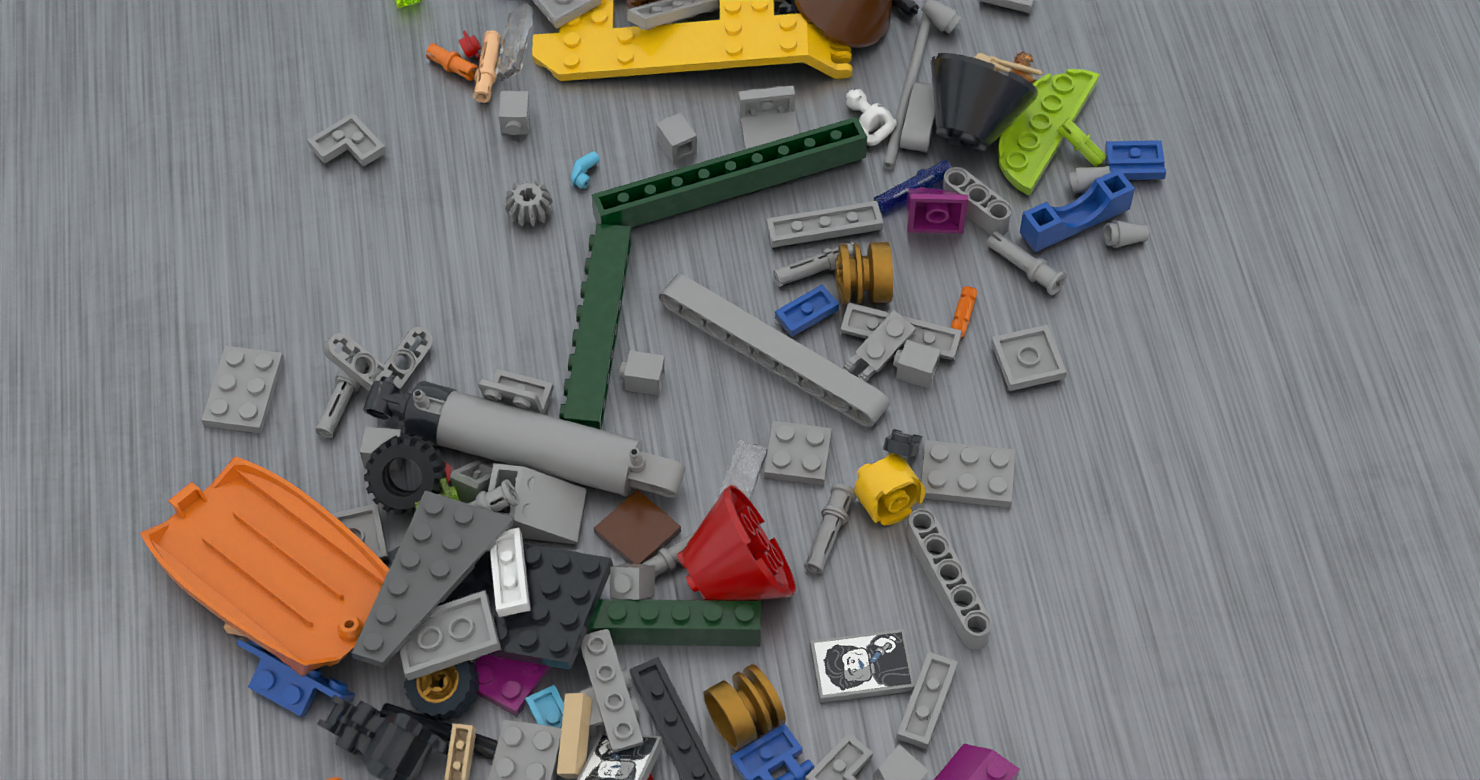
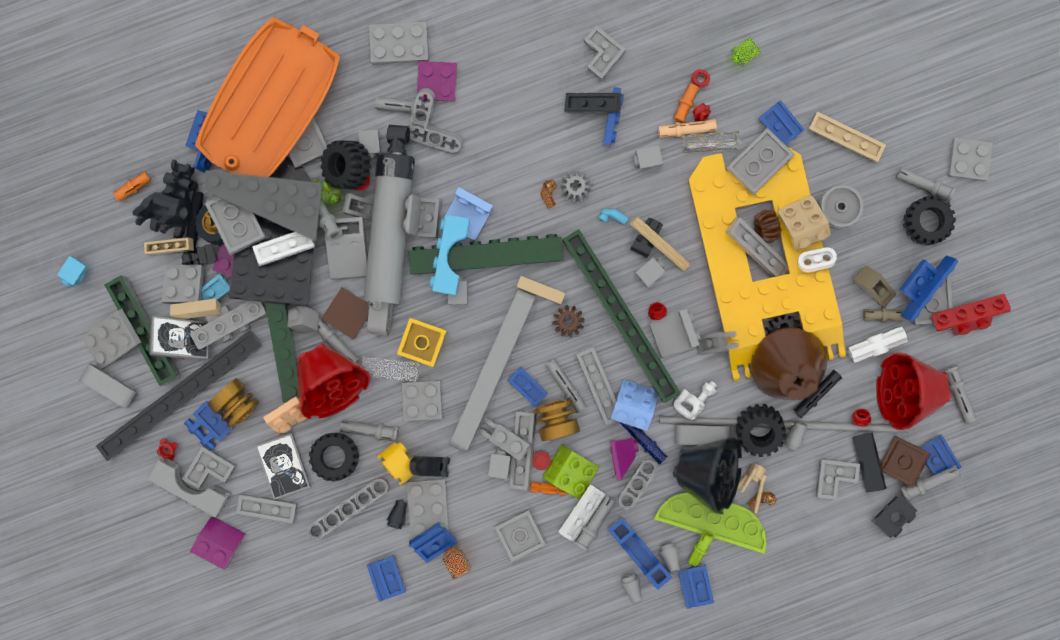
camera: 85 degrees right, 30 degrees up
none -> black piece [181,244,216,265]
none -> light nougat plate [263,396,307,434]
none -> black tyre [309,432,359,482]
none -> blue plate [367,555,406,602]
none -> black cone [386,500,407,530]
none -> yellow brick [397,318,447,367]
none -> blue plate [409,522,457,563]
none -> magenta plate [417,61,457,102]
none -> medium azure arch [430,215,470,296]
none -> clear orange brick [442,546,472,580]
none -> light blue bracket [444,188,493,240]
none -> tan piece [517,276,565,305]
none -> red plate [532,451,551,470]
none -> clear orange arm [540,180,557,209]
none -> lime bracket [542,444,599,499]
none -> reddish brown gear [552,305,585,338]
none -> white plate [558,484,606,542]
none -> black tile [564,93,622,113]
none -> blue plate [602,87,624,147]
none -> light blue bracket [611,380,658,431]
none -> black piece [630,217,663,258]
none -> tan axle [631,217,690,271]
none -> red plate [648,302,667,320]
none -> red plate [691,69,710,89]
none -> light grey hinge [698,331,739,355]
none -> black tyre [736,404,786,457]

